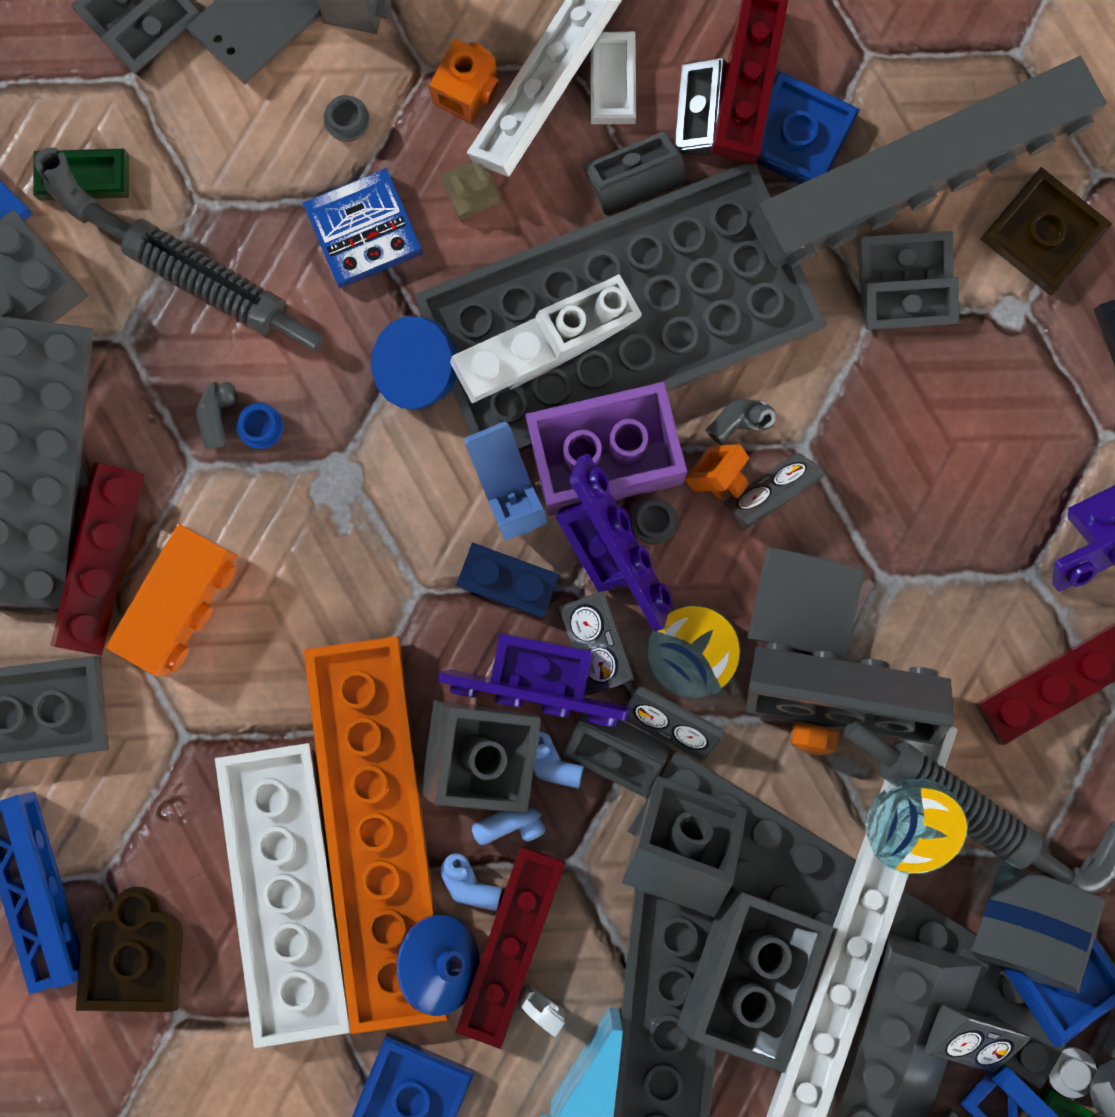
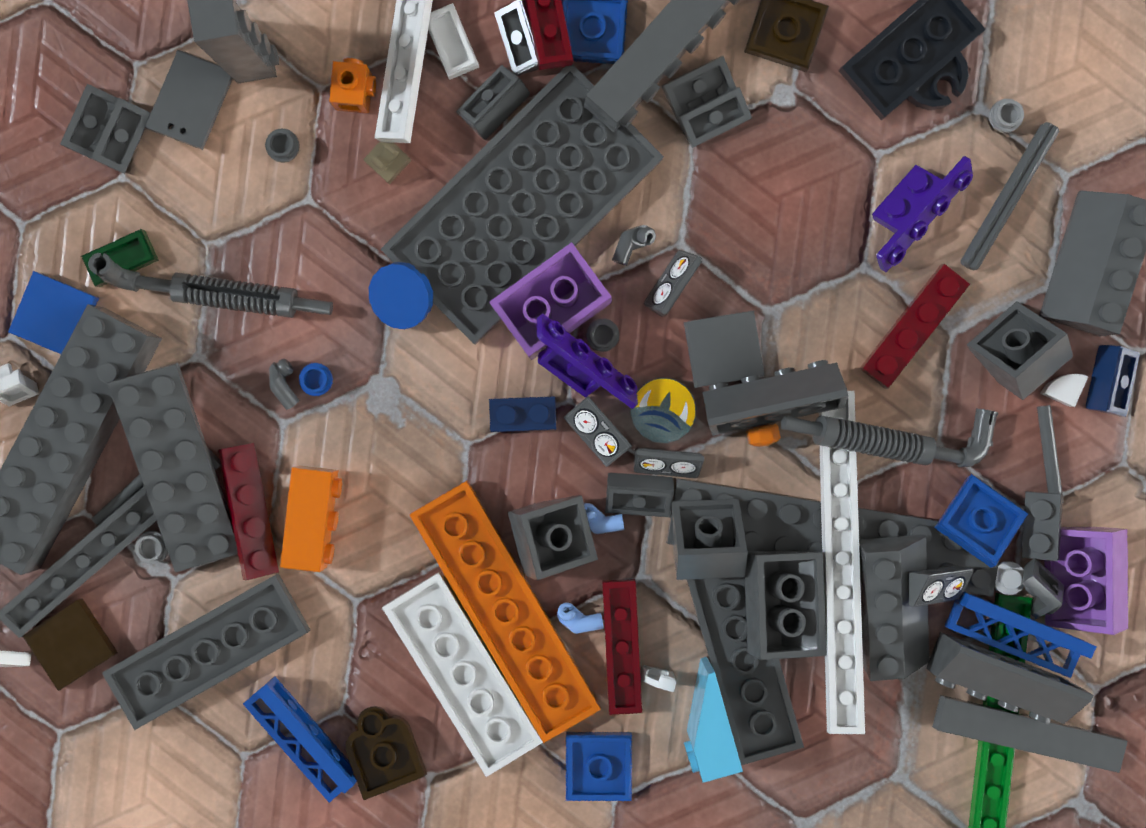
camera: 25 degrees left, 5 degrees up
tile [303,168,423,289] -> none
blue dish [397,915,479,1016] -> none
dark purple bracket [438,633,631,727] -> none
white slope [450,274,642,403] -> none
medium blue bracket [464,422,548,541] -> none
light blue arm [472,808,546,846] -> none
orange tile [685,444,750,499] -> none
tile [865,779,968,874] -> none
dark grey slope [971,865,1105,993] -> none

